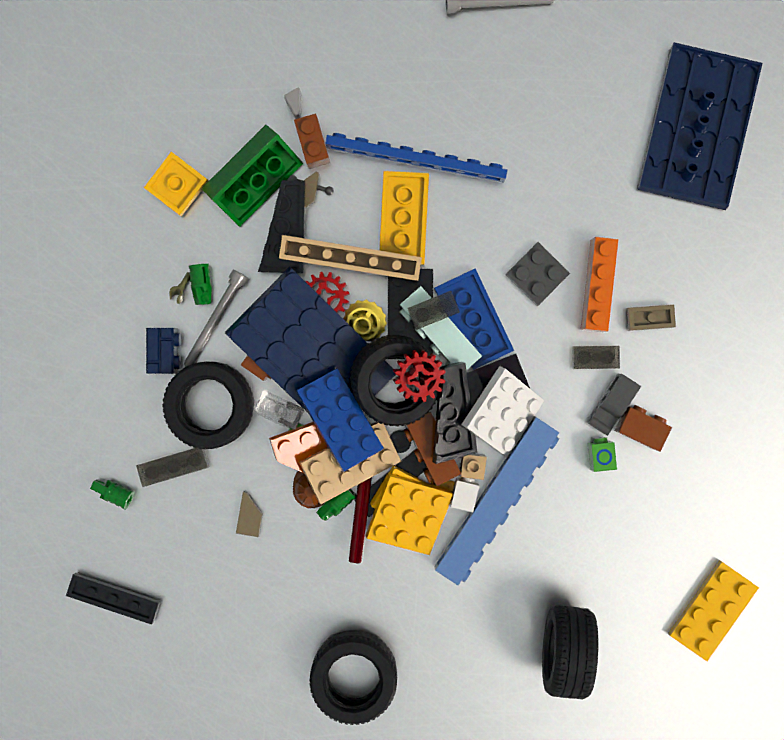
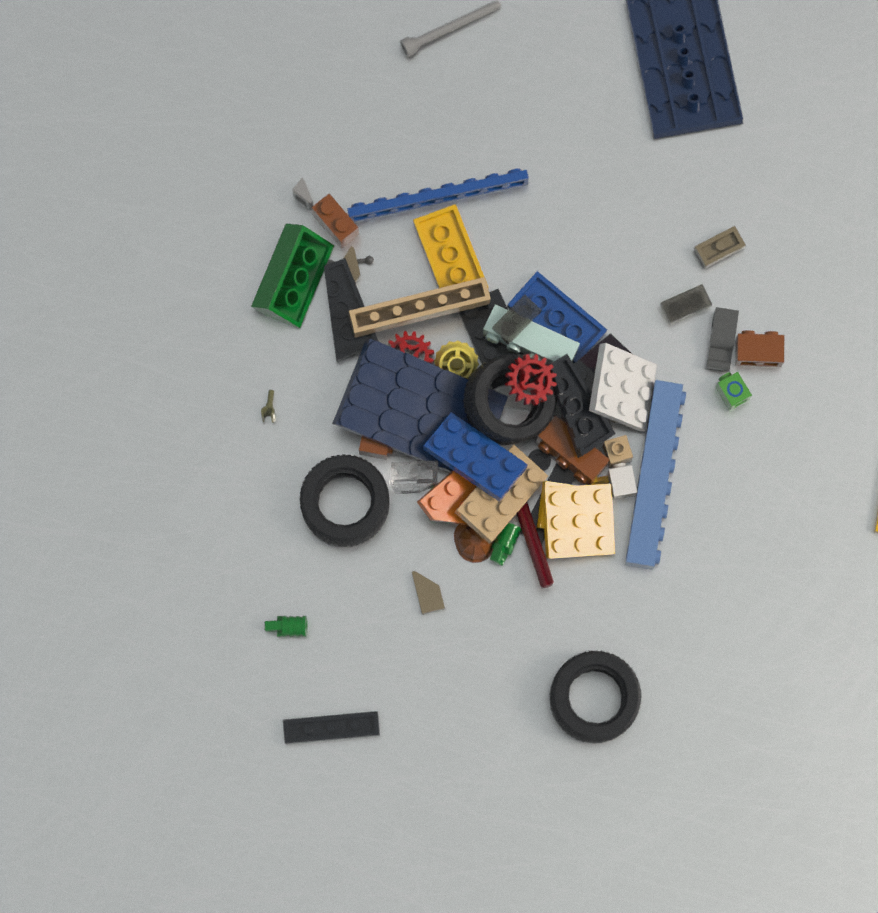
camera: 20 degrees left, 10 degrees down
clear smoke plate [136,448,209,487] -> none
yellow plate [144,152,209,217] -> none
dark blue brick [146,328,182,374] -> none
light grey piece [184,269,249,367] -> none
green hinge [189,264,212,305] -> none
dark grey plate [505,242,570,306] -> none
black tyre [542,605,599,700] -> none
orange brick [581,237,619,332] -> none

